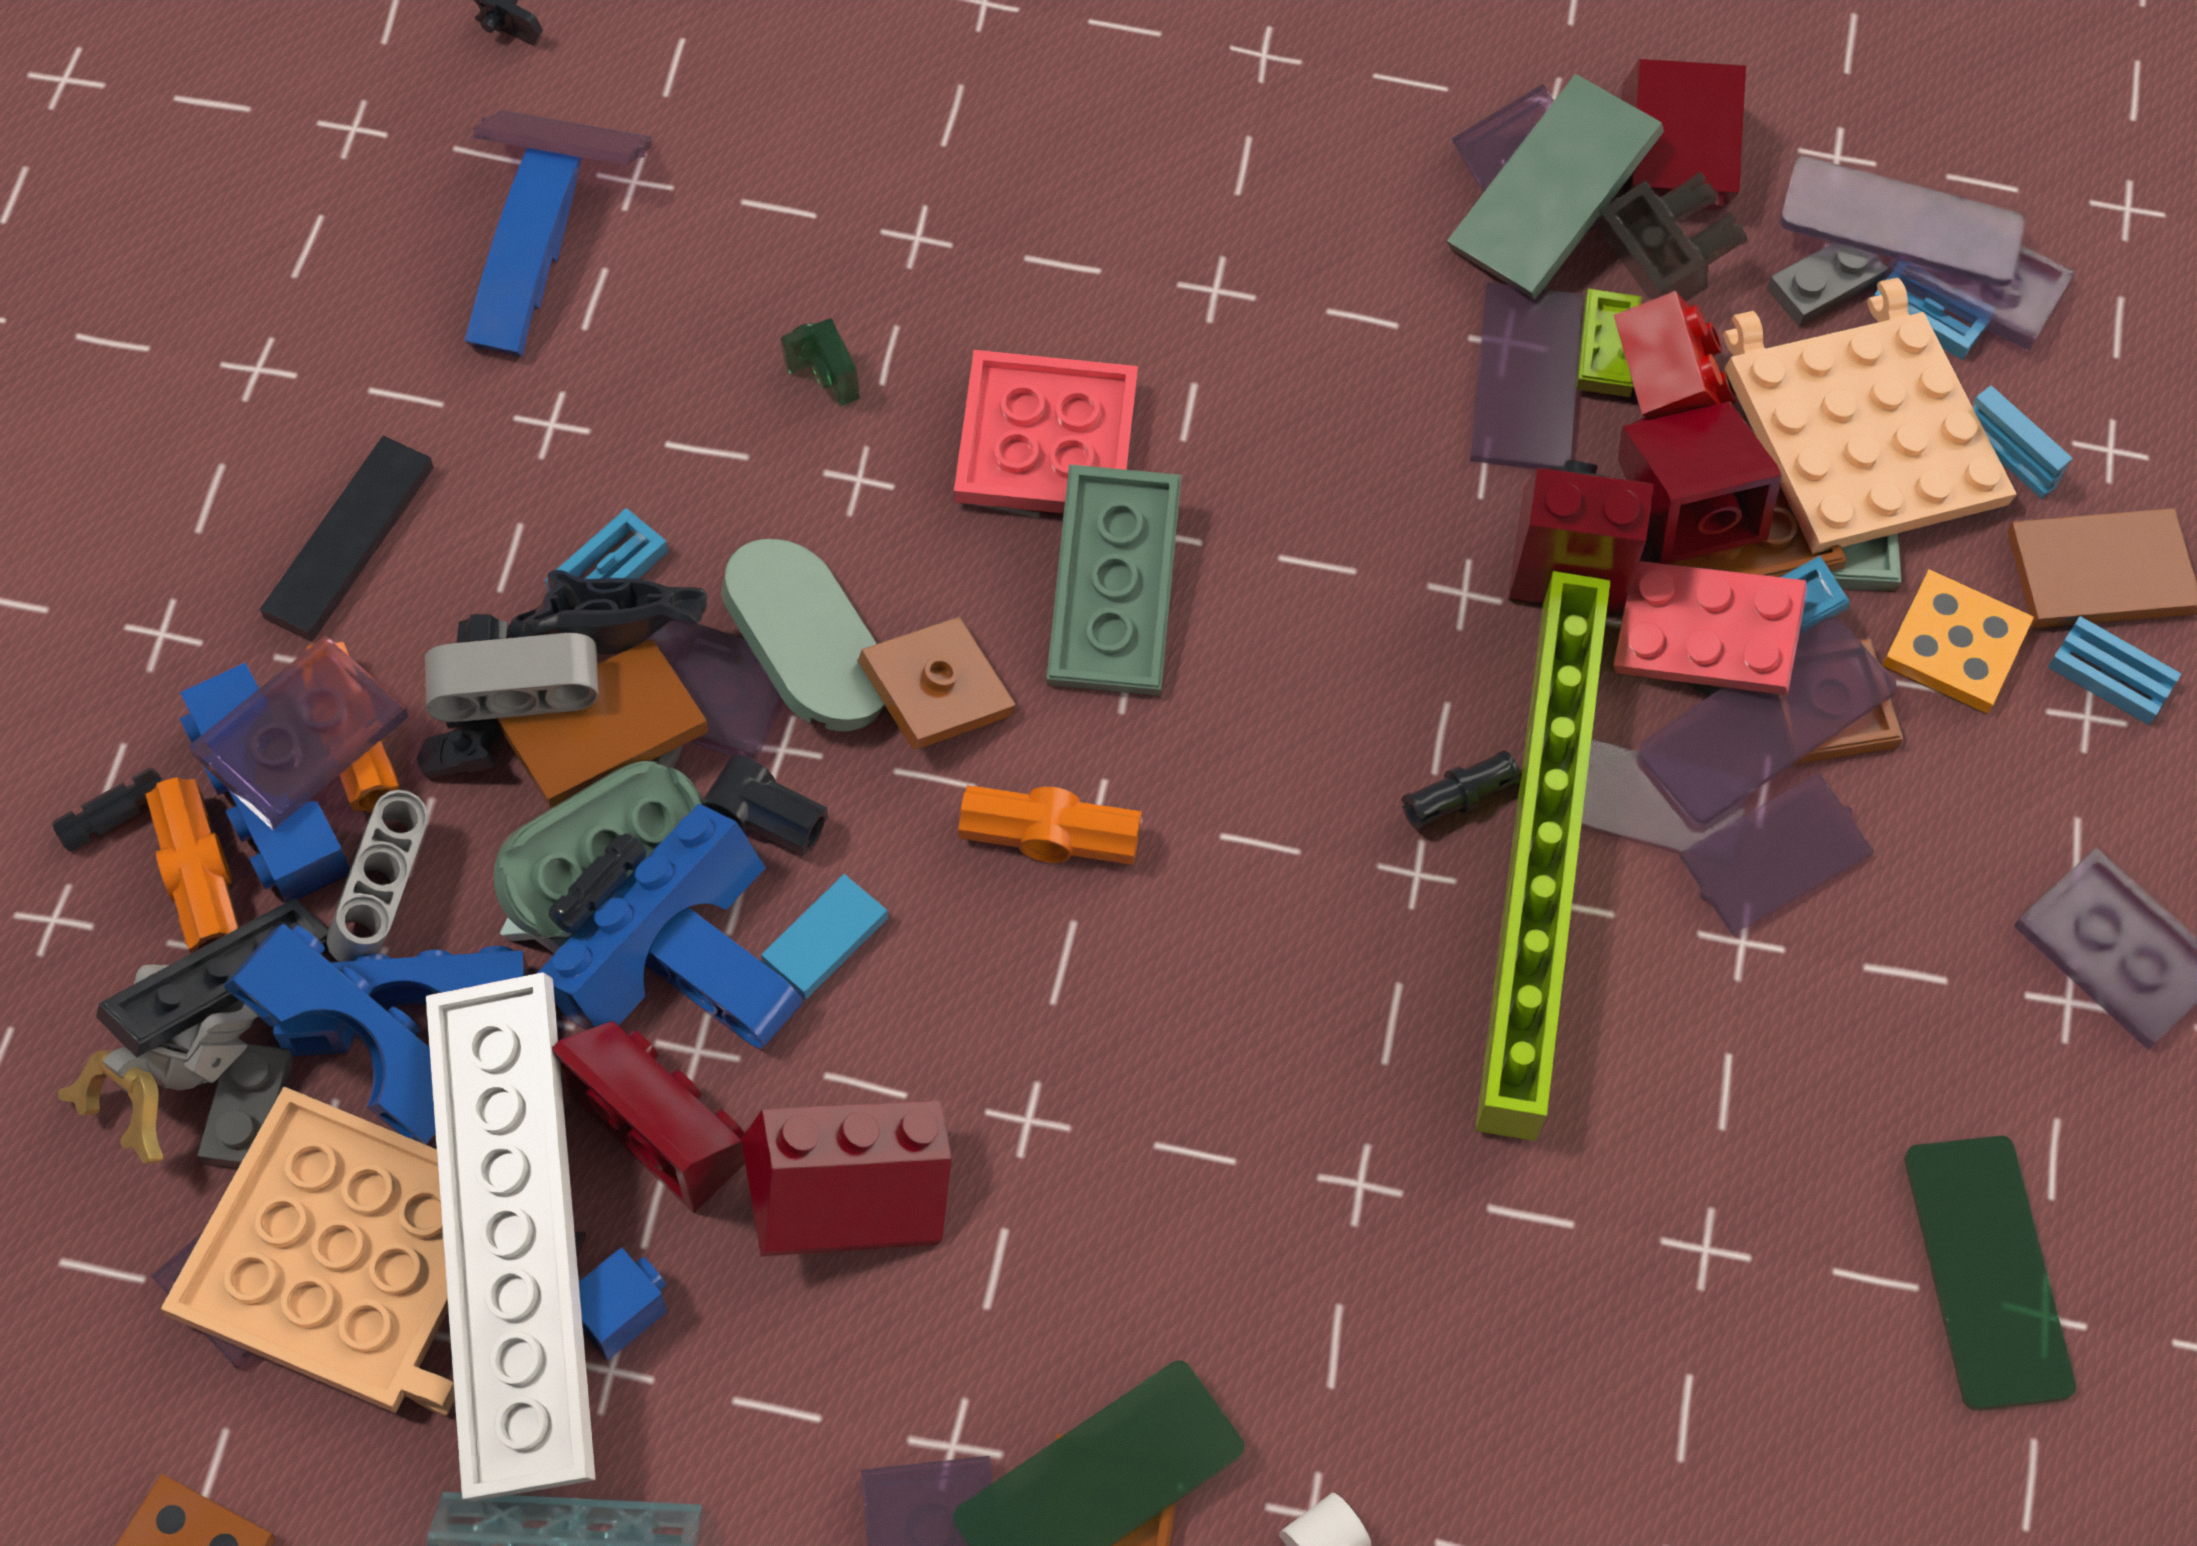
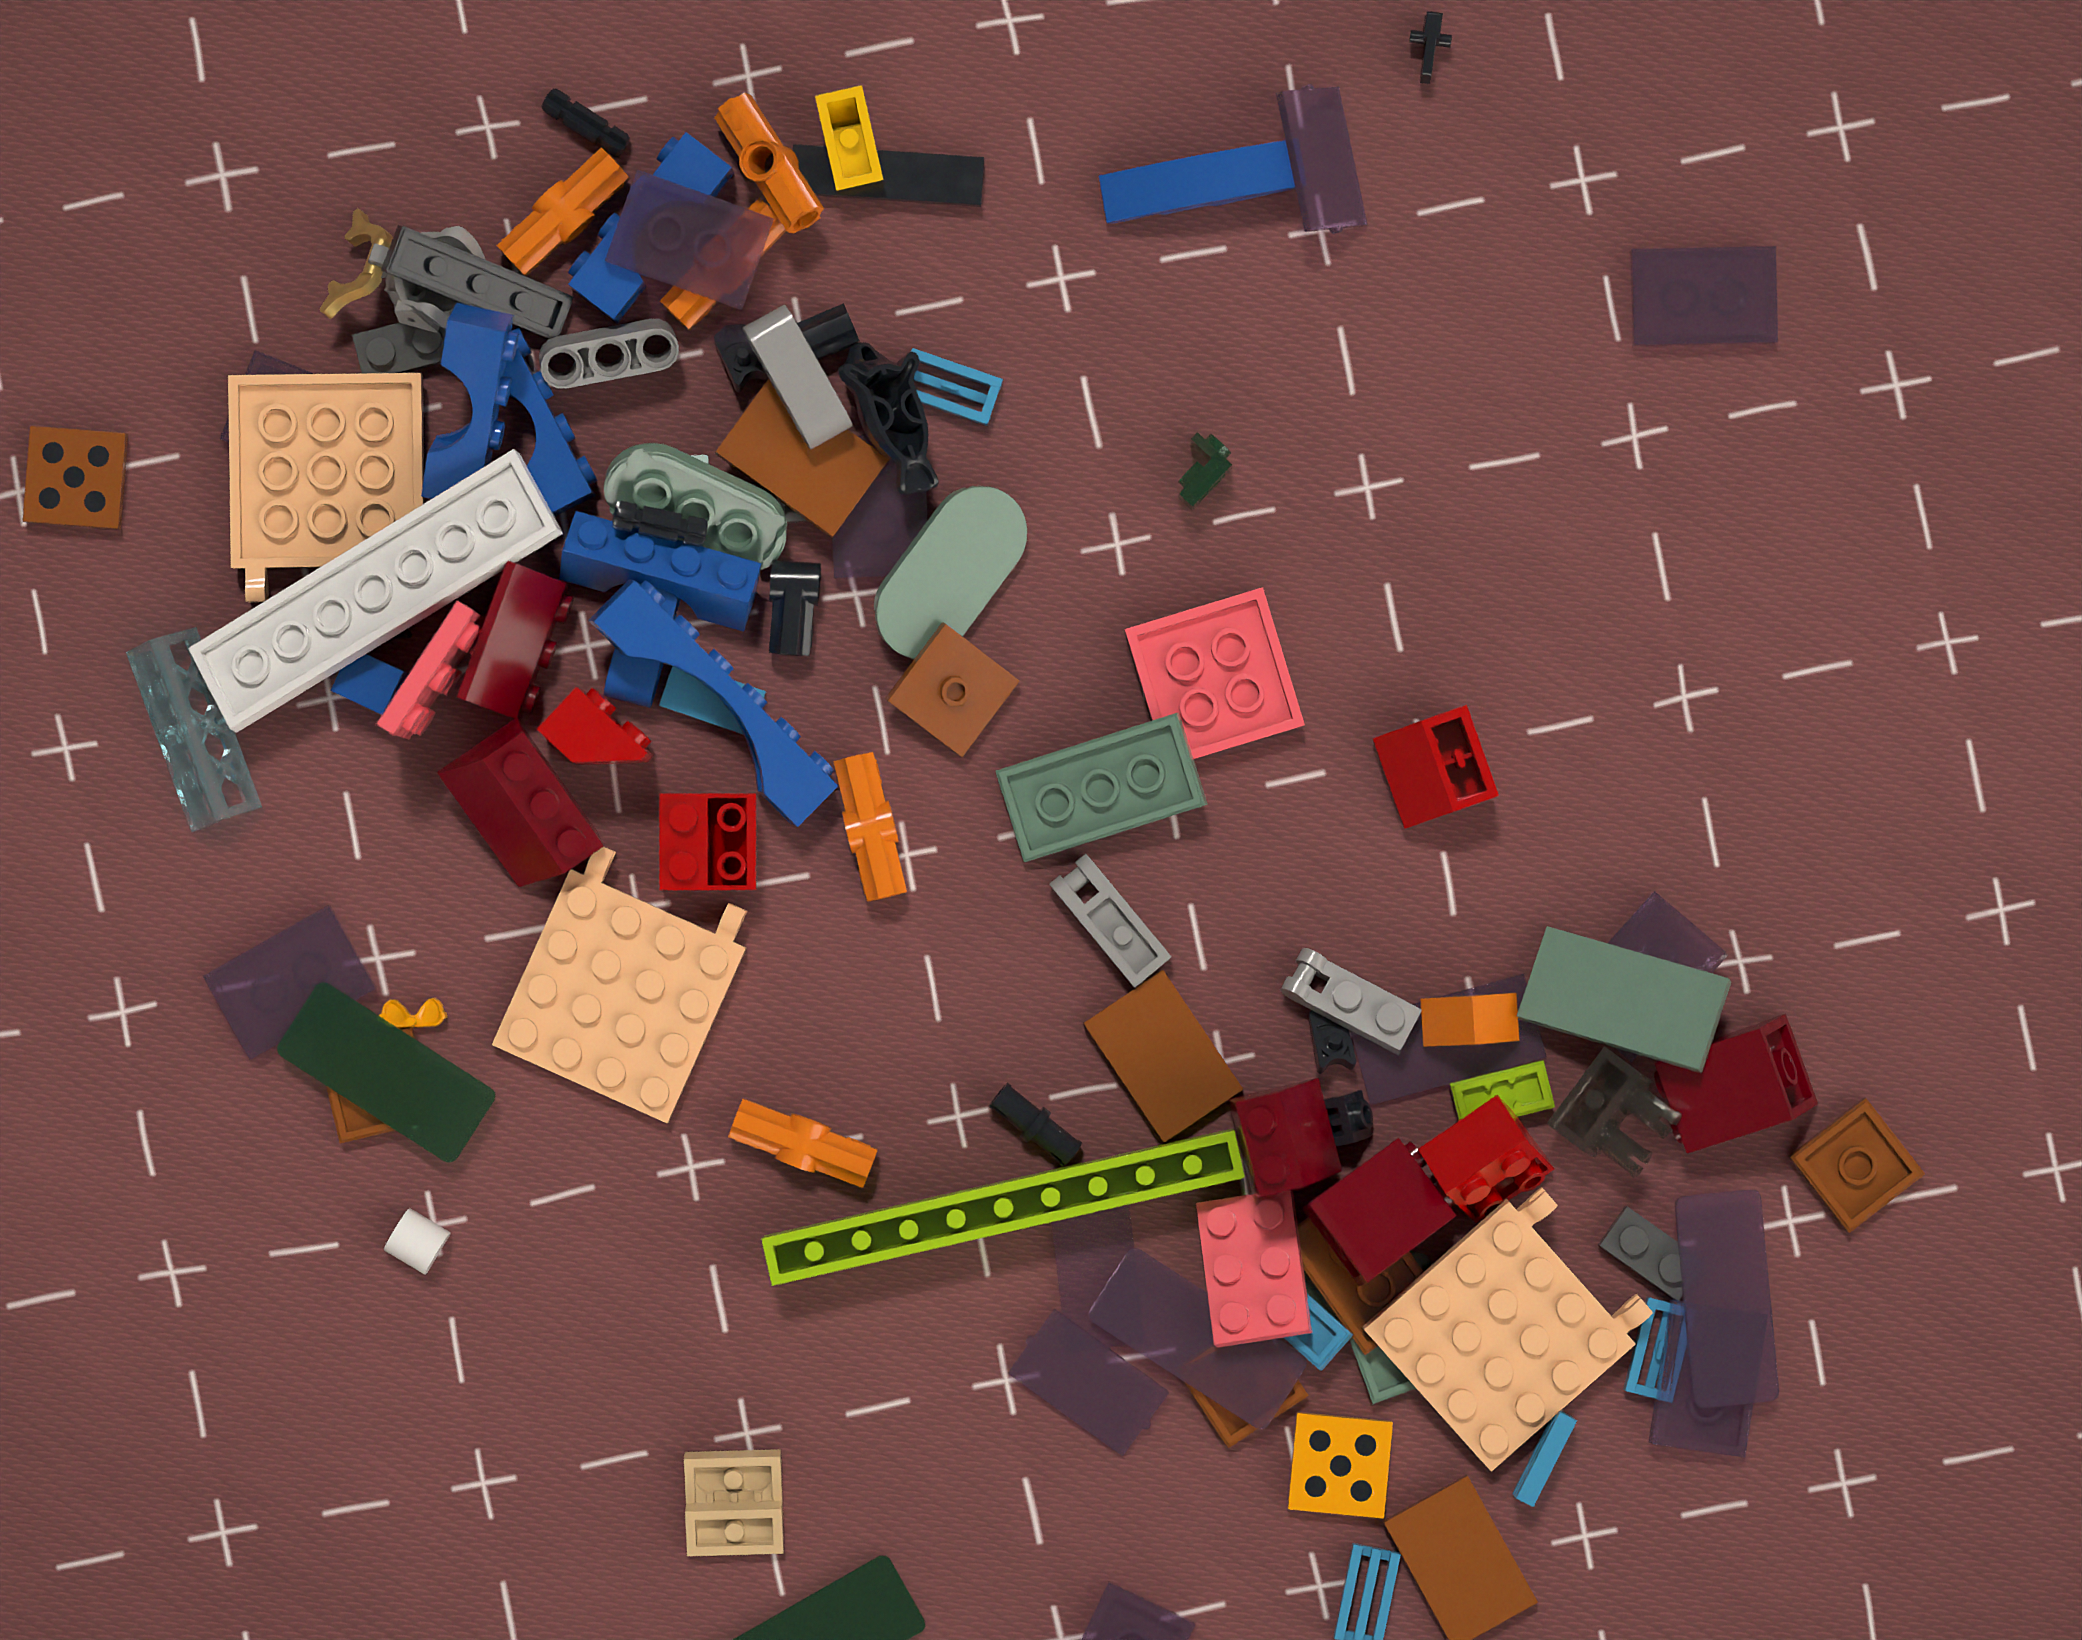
camera: 70 degrees right, 25 degrees up
none -> coral plate [377,601,486,740]
none -> light orange piece [378,998,447,1028]
none -> light nougat plate [492,847,747,1123]
none -> red slope [537,687,654,765]
none -> blue arch [588,580,838,827]
none -> red slope [659,793,757,891]
none -> tan slope [684,1449,784,1556]
none -> orange piece [714,93,824,234]
none -> orange piece [728,1098,878,1188]
none -> yellow slope [815,85,883,191]
none -> light grey plate [1049,854,1171,988]
none -> dark orange tile [1083,970,1243,1143]
none -> light grey plate [1280,948,1422,1055]
none -> black piece [1308,1010,1357,1074]
none -> red slope [1372,705,1499,829]
none -> orange slope [1420,993,1520,1047]
none -> dark orange tile [1788,1098,1925,1233]

